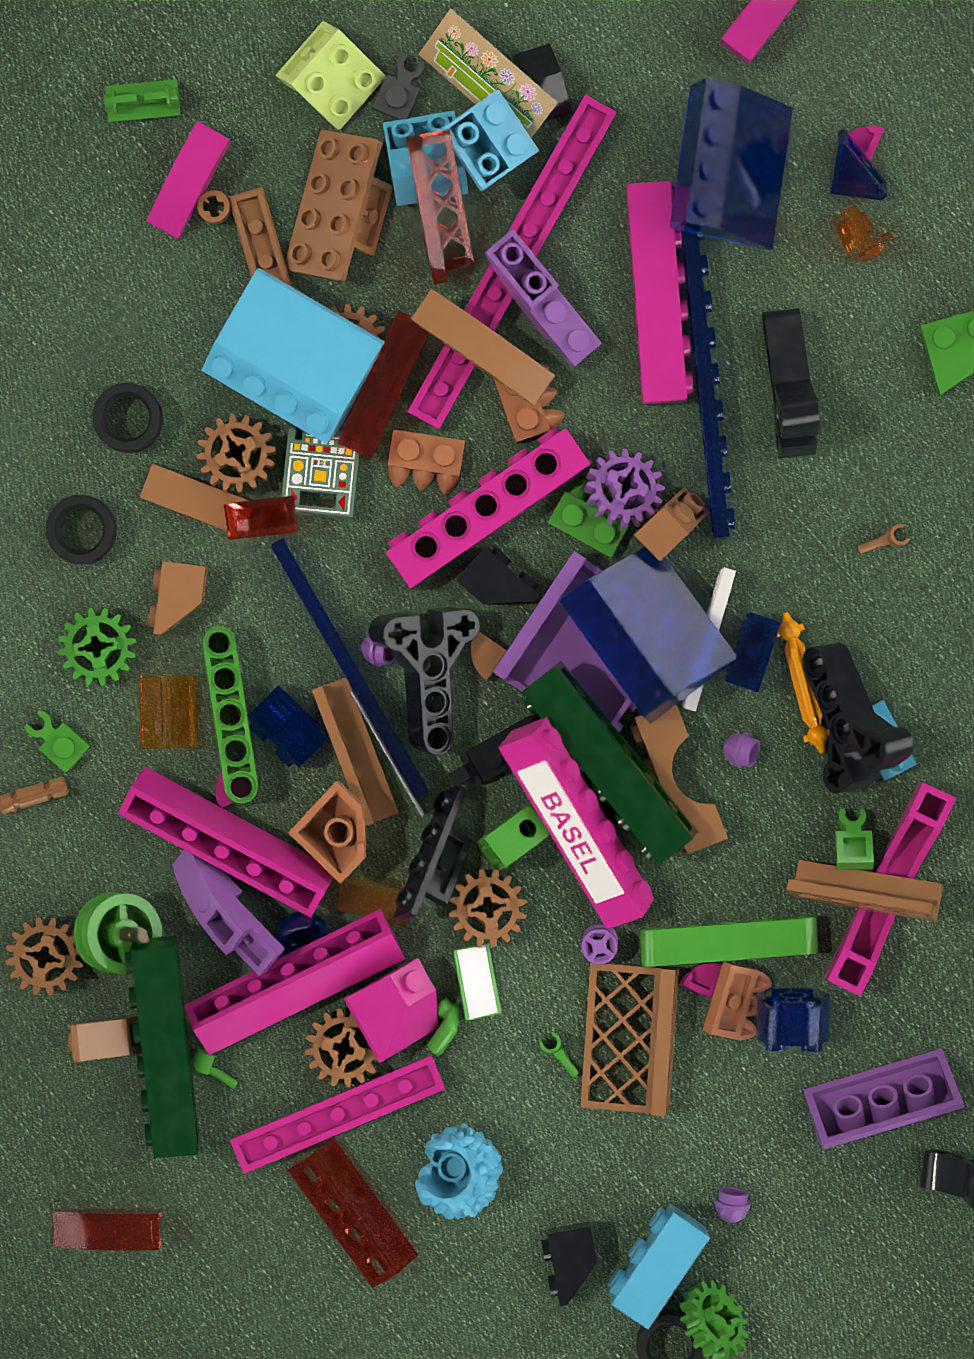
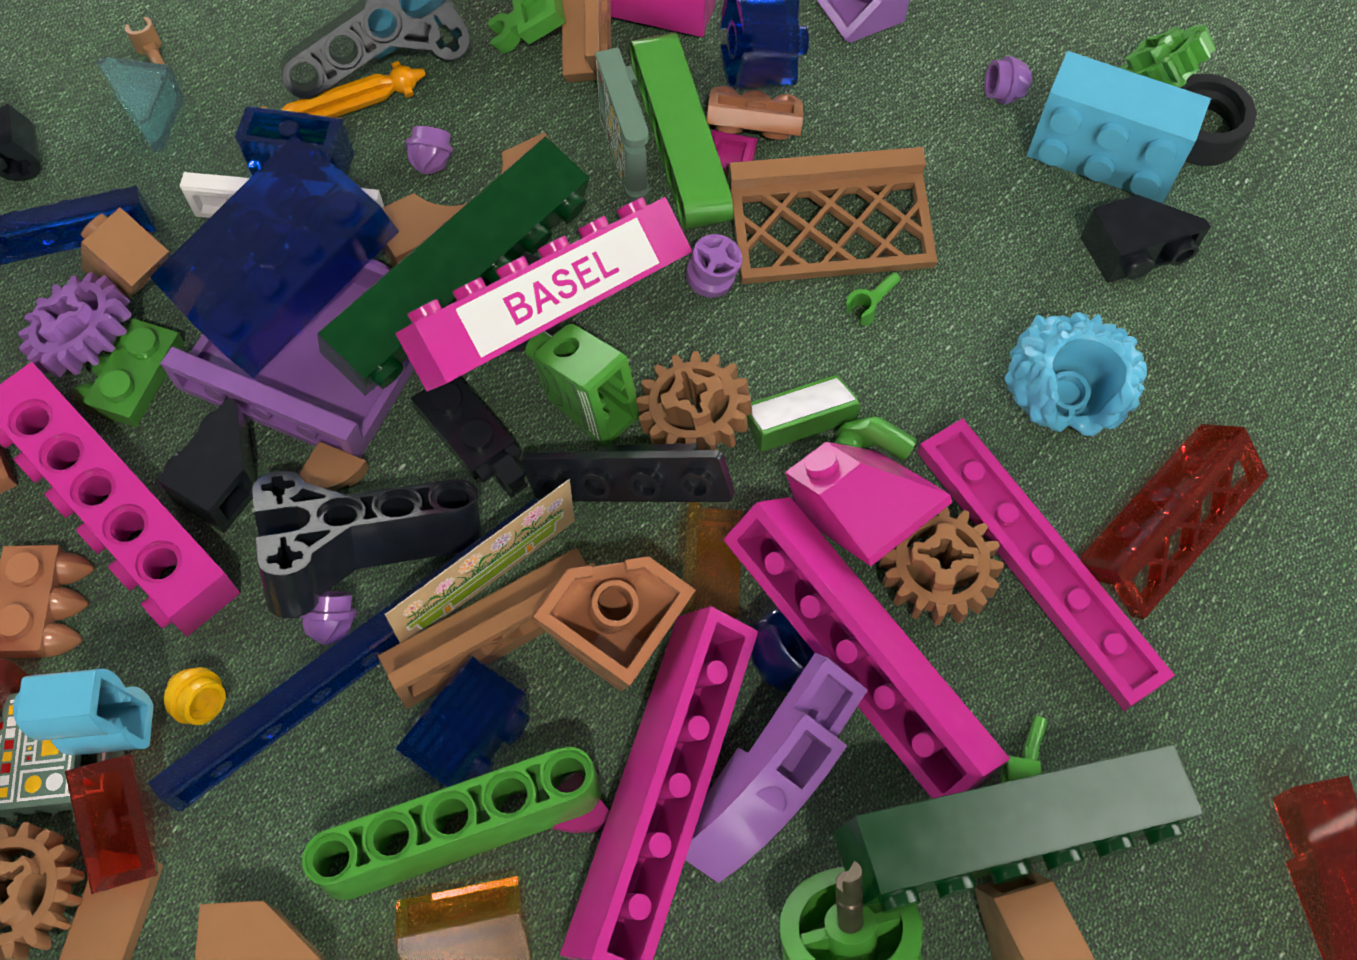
camera: 100 degrees left, 25 degrees down
none -> medium azure brick [13,669,154,755]
none -> clear light blue slope [96,57,184,153]
none -> yellow plate [164,667,226,725]
none -> sand green container [595,47,650,202]

